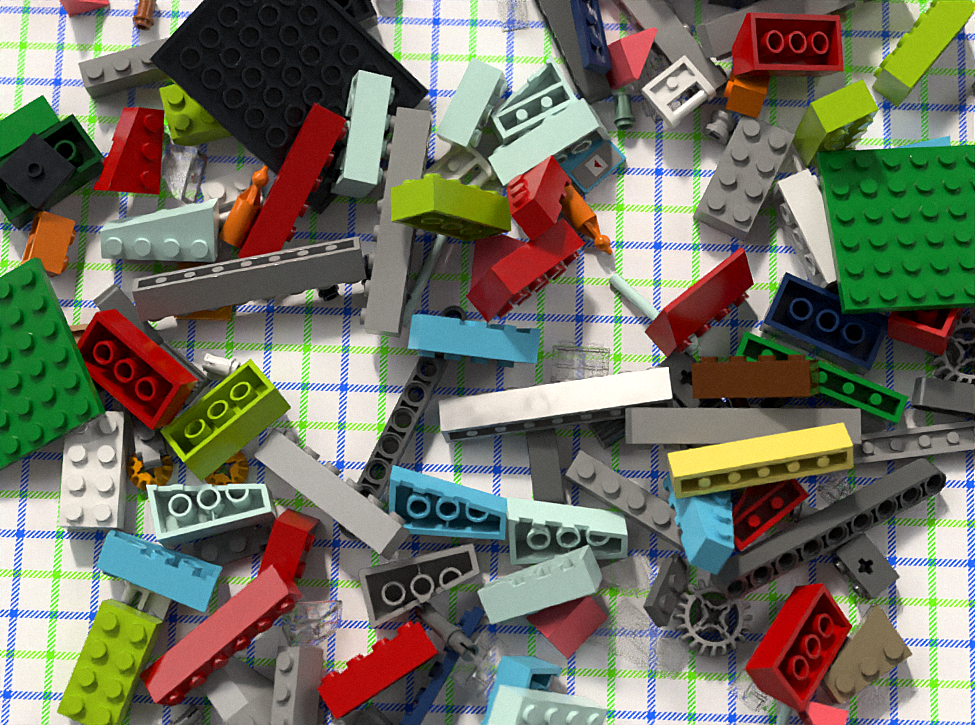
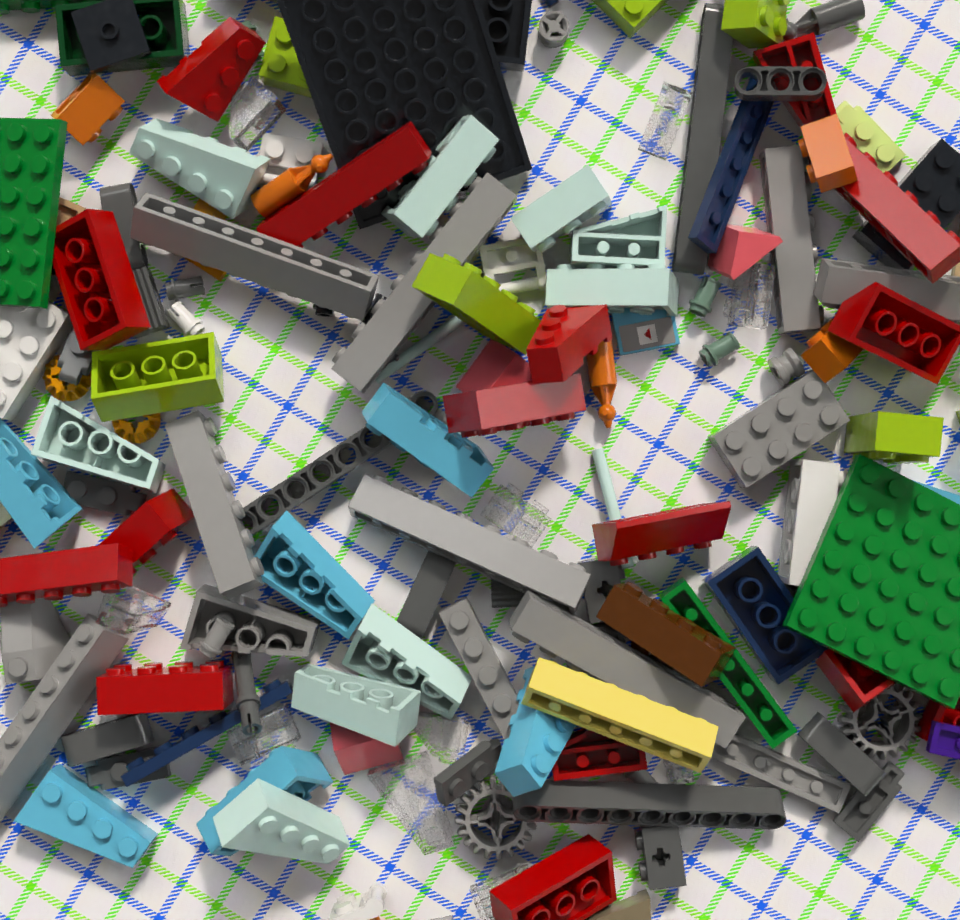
camera: 30 degrees right, 10 degrees up
white plate [641,55,717,129] -> none
none -> dark grey pin [165,275,205,302]
none -> light grey pin [199,616,235,659]
none -> sand green pin [699,332,740,367]

